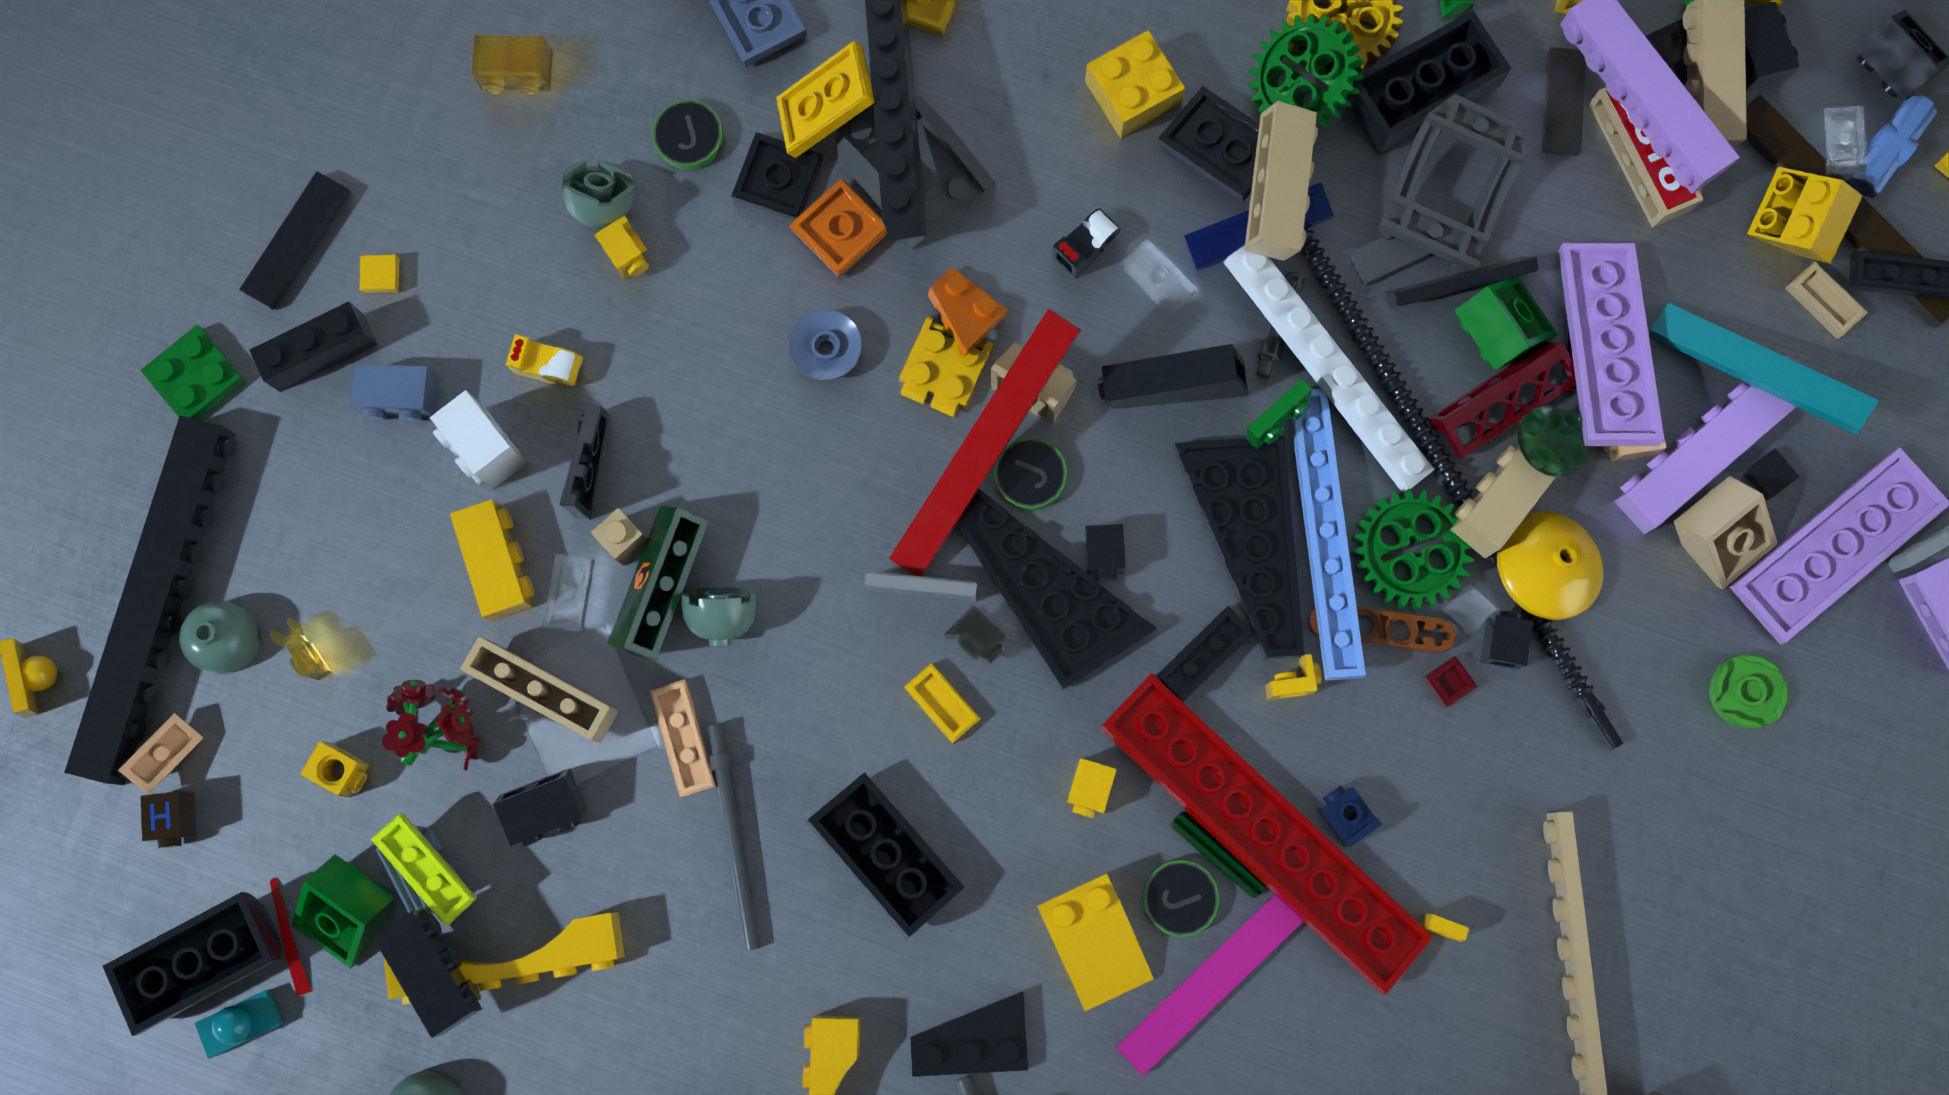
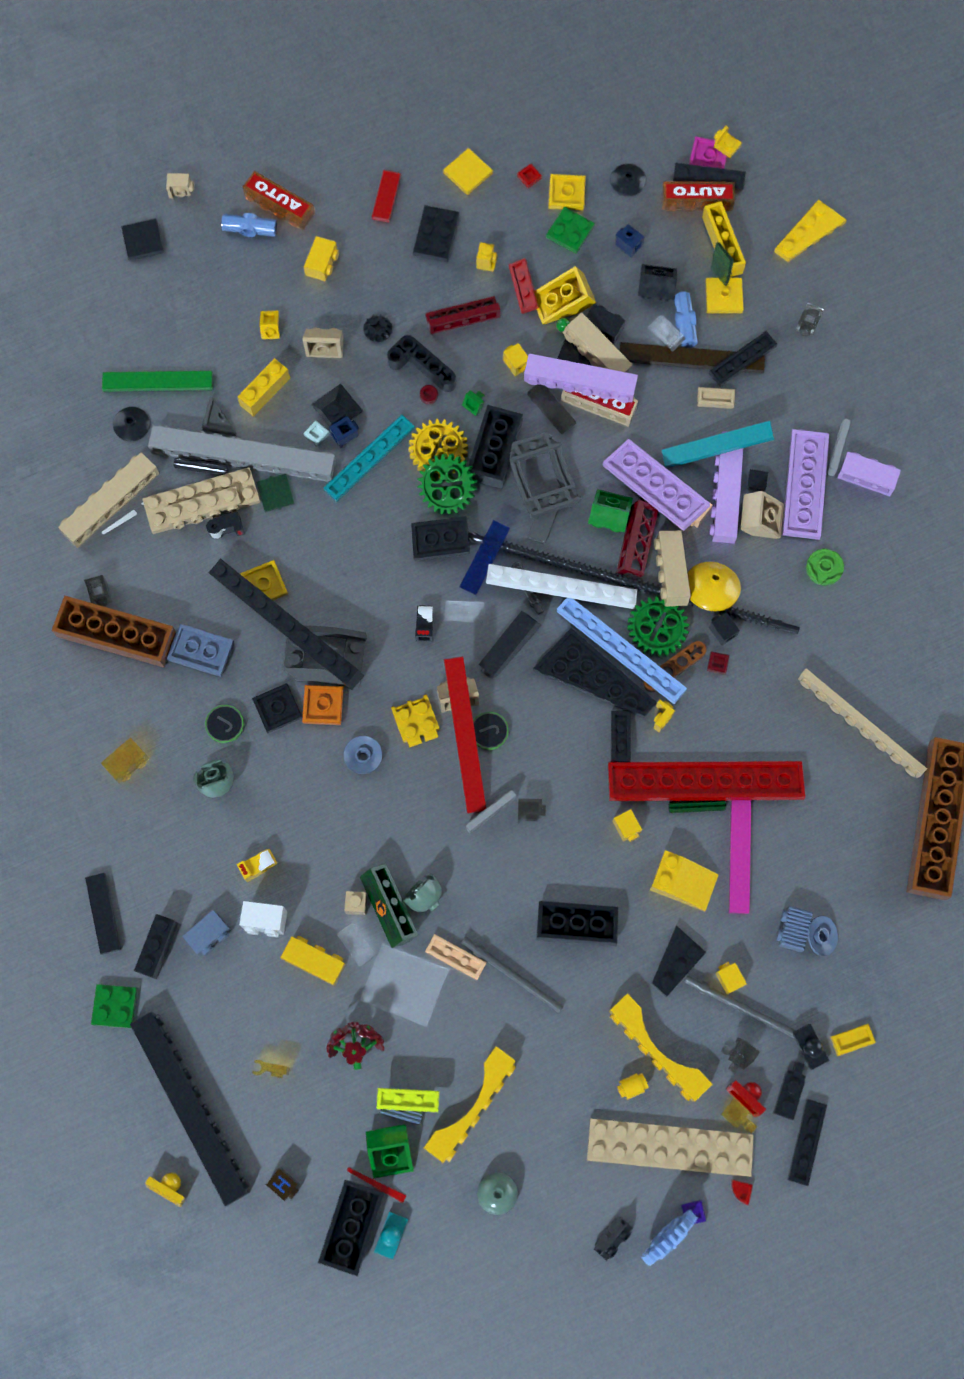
camera: 50 degrees left, 5 degrees down
light nougat plate [118,713,204,795] -> none
sand green cylinder [179,601,260,675] -> none
yellow brick [300,741,370,797] -> none
yellow tile [359,254,400,294] -> none
black brick [373,910,482,1038] -> none
tan brick [460,636,619,744] -> none
black brick [493,768,586,846] -> none
black wing [560,404,609,520] -> none
yellow brick [594,215,649,280] -> none
yellow tile [776,40,875,158] -> none
yellow tile [904,663,981,744] -> none
orange wing [928,267,1008,357] -> none
black wing [955,489,1157,690] -> none
black brick [1084,524,1126,581] -> none
yellow brick [1085,30,1185,139] -> none
black tile [1142,860,1219,937] -> none
tan brick [1244,101,1318,261] -> none
green plate [1246,379,1312,449] -> none
dark blue brick [1318,785,1382,847] -> none
black tile [1385,256,1539,307] -> none
yellow tile [1421,913,1470,942] -> none
clear tile [1441,583,1497,637] -> none
clear green dish [1517,406,1588,477] -> none
yellow slope [1747,167,1863,264] -> none

